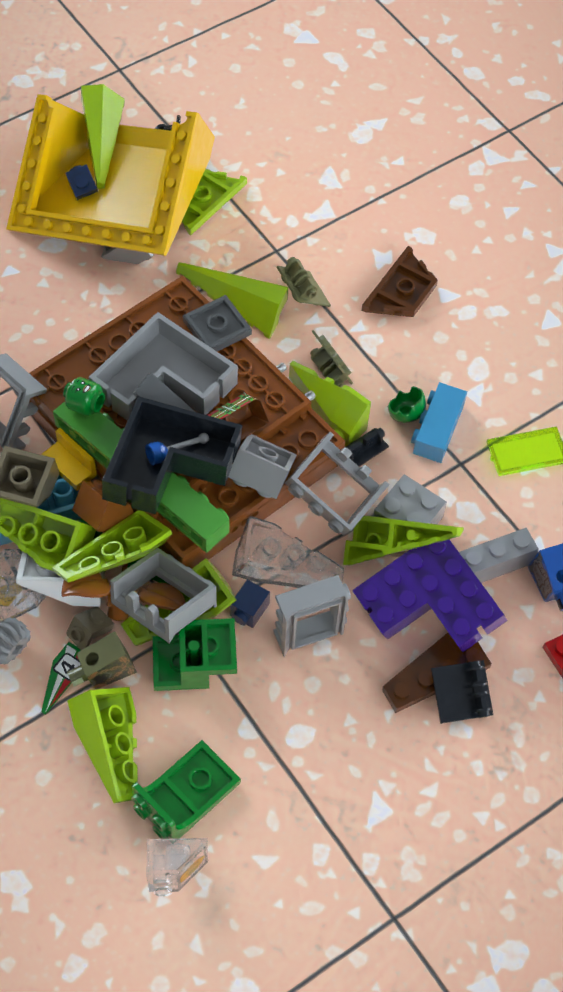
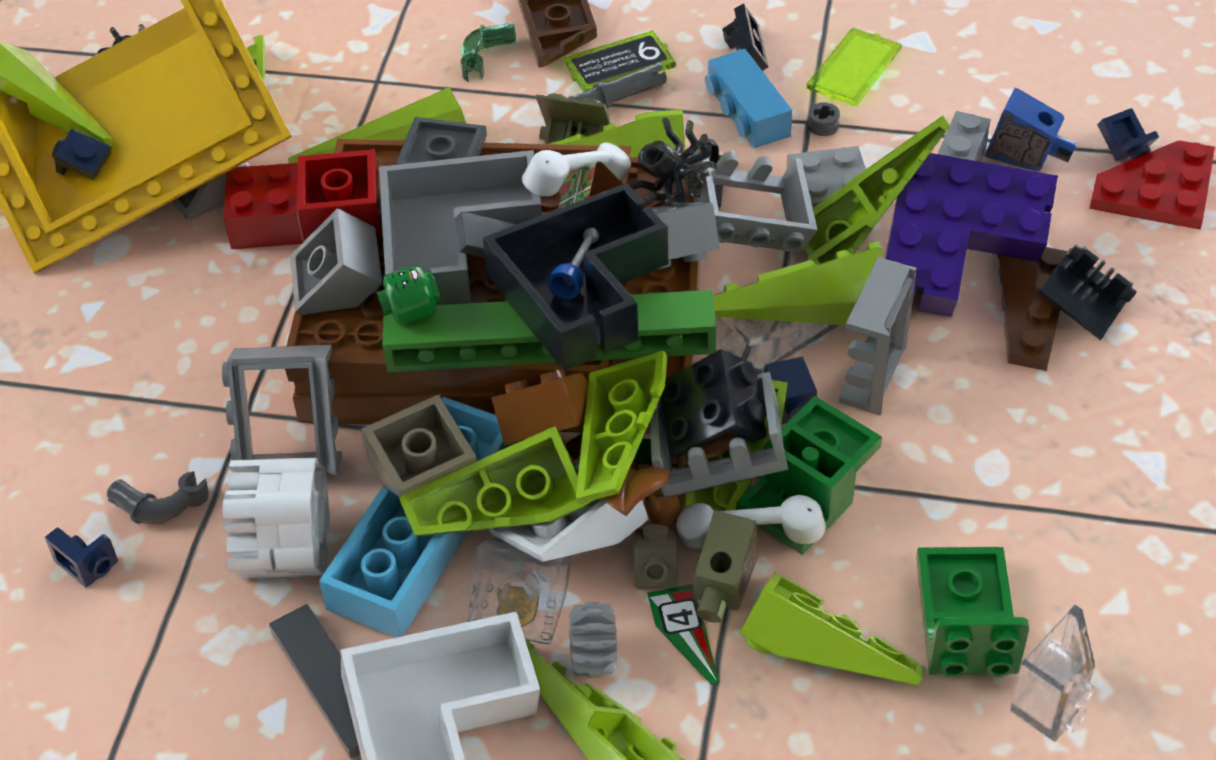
camera: 40 degrees left, 10 degrees down
yellow panel [42,428,97,491] -> none
olive hinge [276,257,331,307] -> none
green hair [387,386,426,423] -> none
none -> red brick [223,163,304,249]
none -> light grey slope [290,208,382,315]
none -> red brick [297,149,382,241]
none -> clear green piece [461,22,517,82]
none -> white piece [522,142,631,197]
none -> piece [564,30,676,92]
none -> dark grey pin [568,63,667,108]
none -> animal [628,117,717,206]
none -> black bracket [660,349,767,457]
none -> white piece [676,495,826,549]
none -> lime wedge [713,241,882,326]
none -> black hinge [722,3,769,71]
none -> dark grey bush [808,102,840,136]

